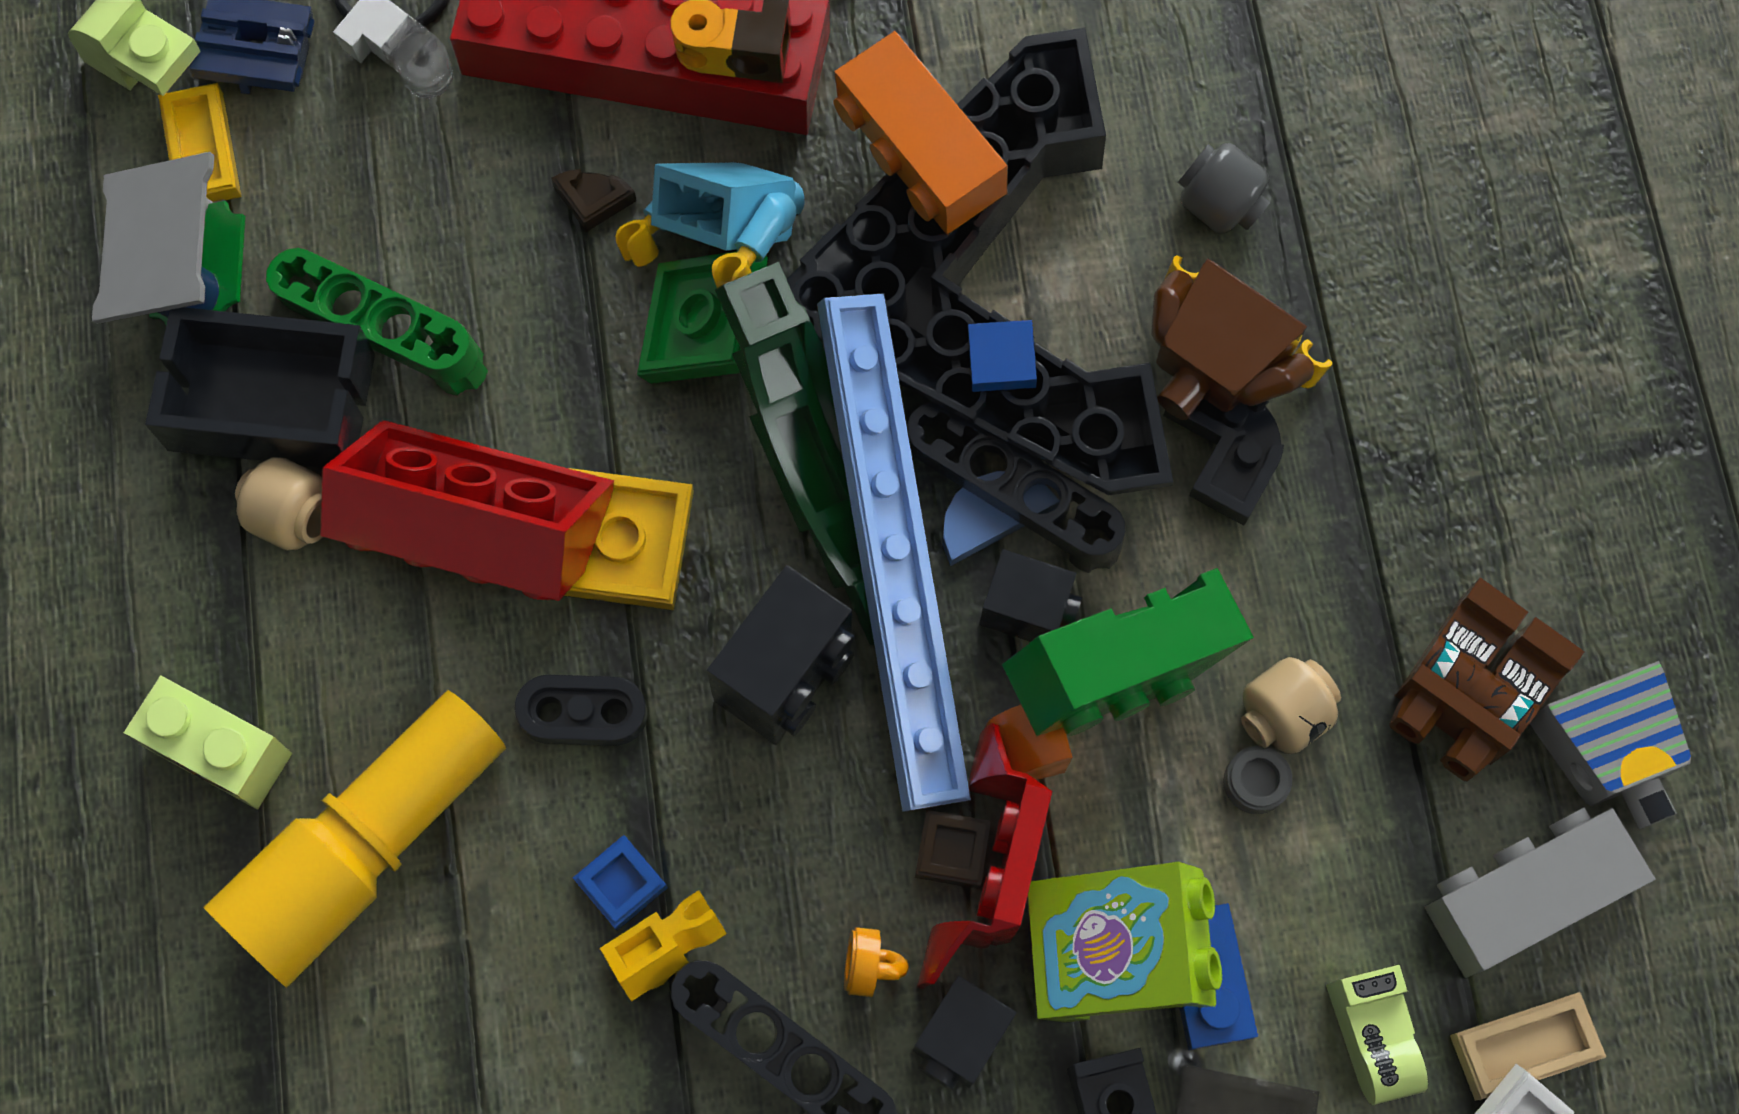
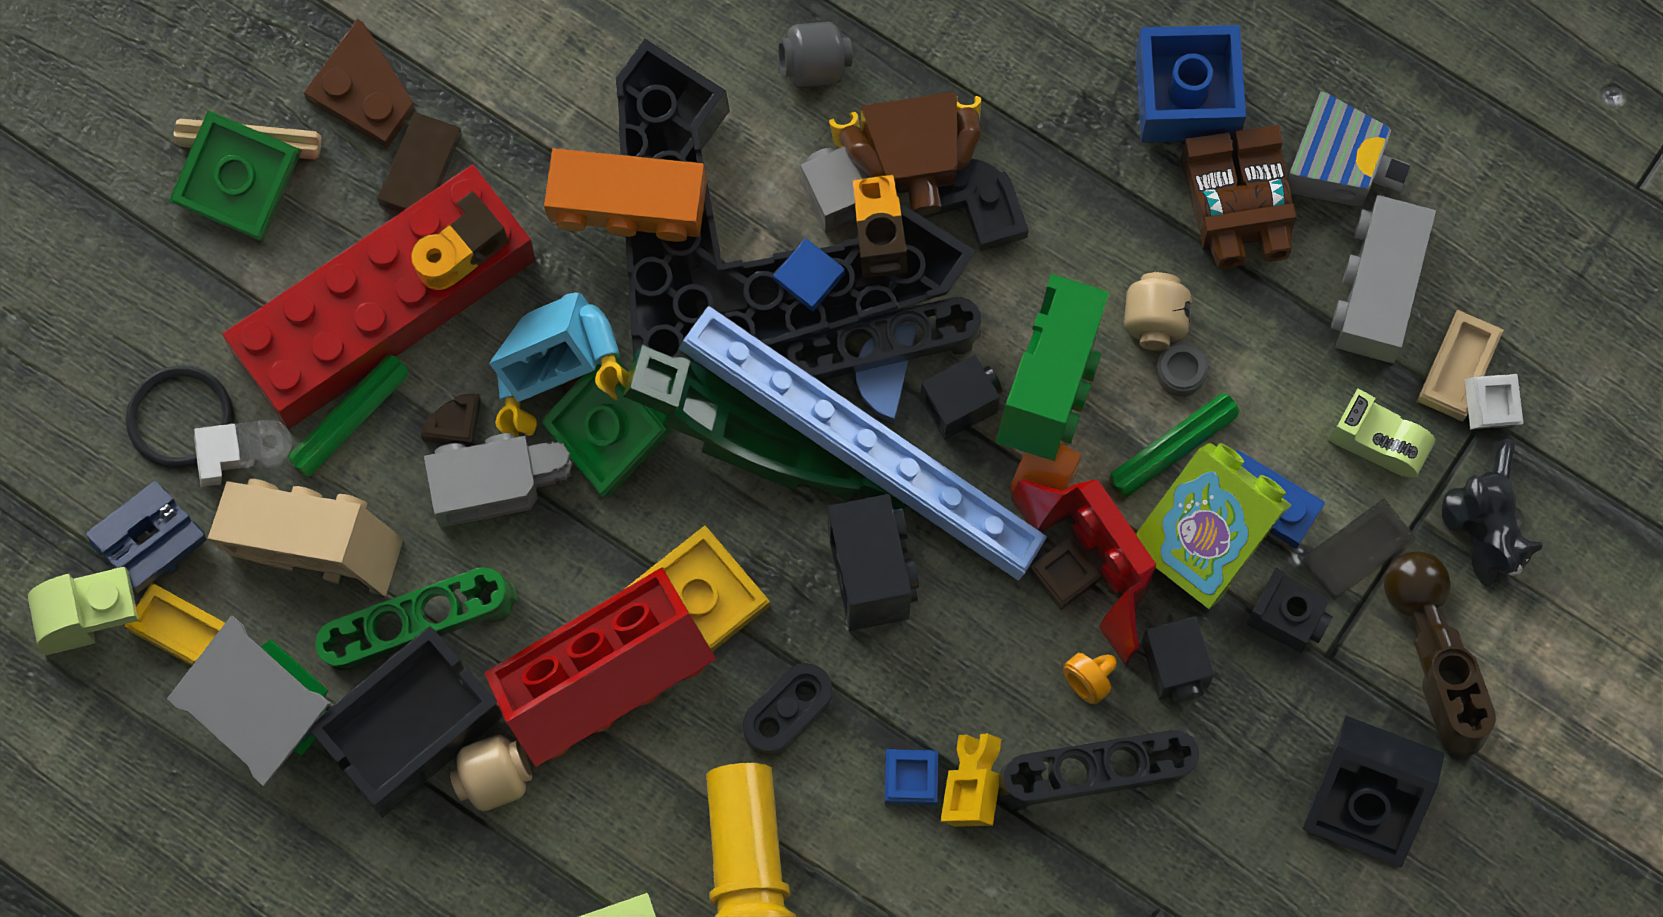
camera: 45 degrees left, 0 degrees up
none -> tan wedge [208,479,404,597]
none -> green axle [288,354,409,477]
none -> light grey hinge [424,433,573,528]
none -> light grey brick [800,146,862,233]
none -> dark brown leg [853,175,908,279]
none -> green axle [1109,393,1240,498]
none -> blue brick [1135,25,1246,143]

